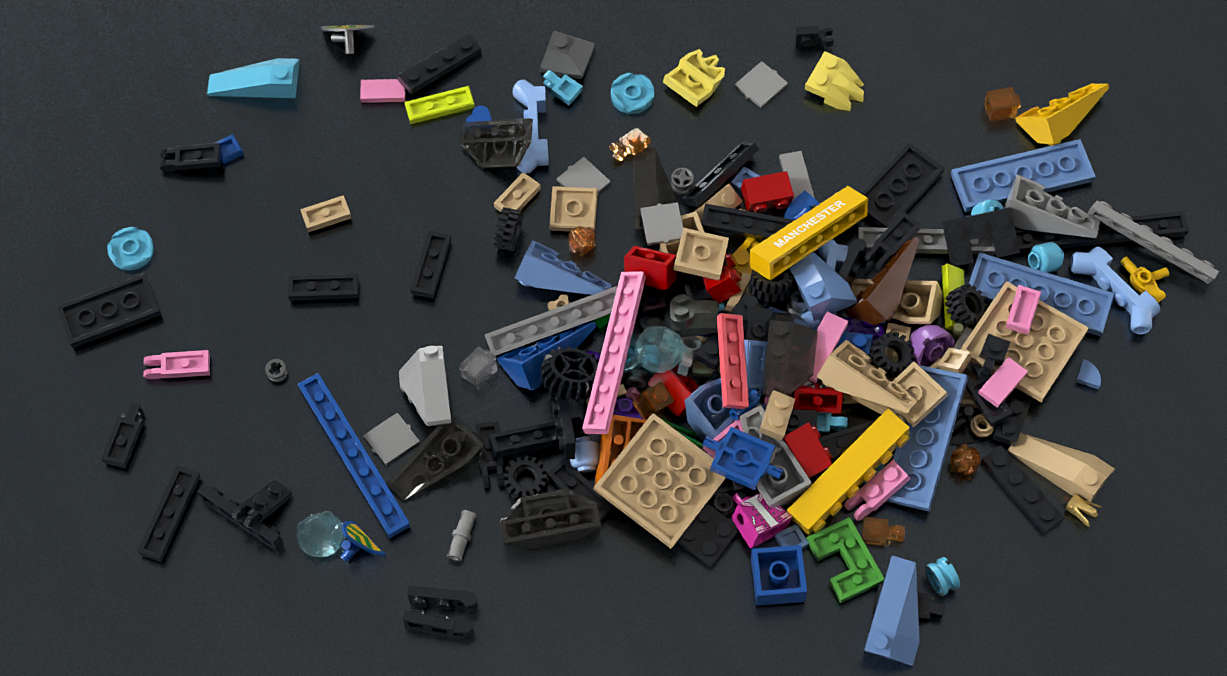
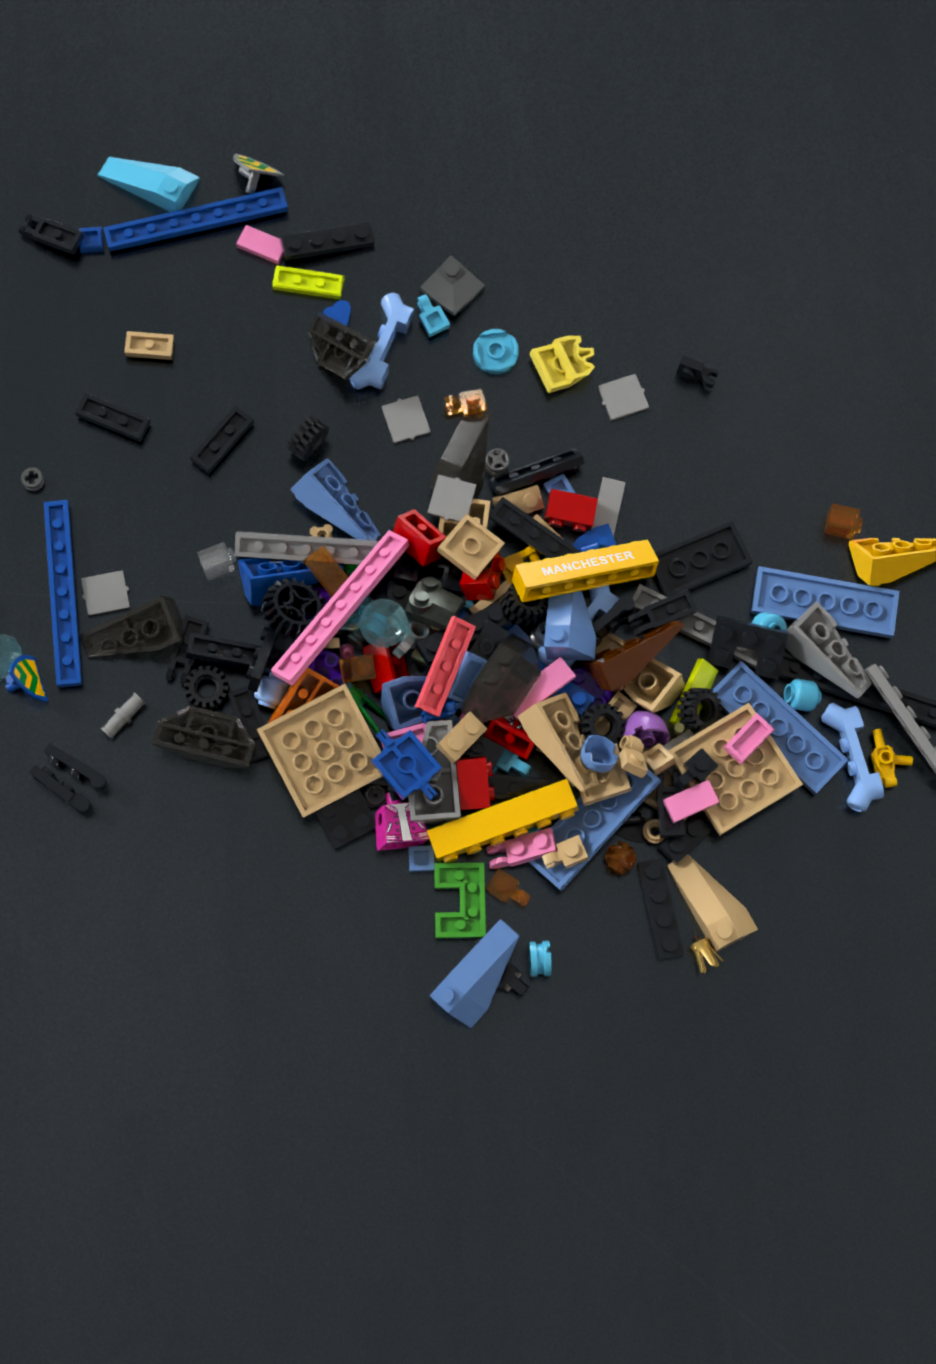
camera: 15 degrees right, 10 degrees up
light grey wedge [399,346,451,426] -> none
tan plate [494,173,541,212] -> none
tan plate [549,186,598,232] -> none
clear orange gear [568,226,596,254] -> none
blue brick [751,545,807,606] -> none
light yellow plate [805,52,864,111] -> none
medium blue tile [1076,359,1101,390] -> none
none -> blue plate [103,187,288,252]
none -> clear orange tile [303,546,348,597]
none -> tan plate [542,835,589,869]
none -> medium blue hair [580,735,619,773]
none -> tan plate [619,735,648,778]

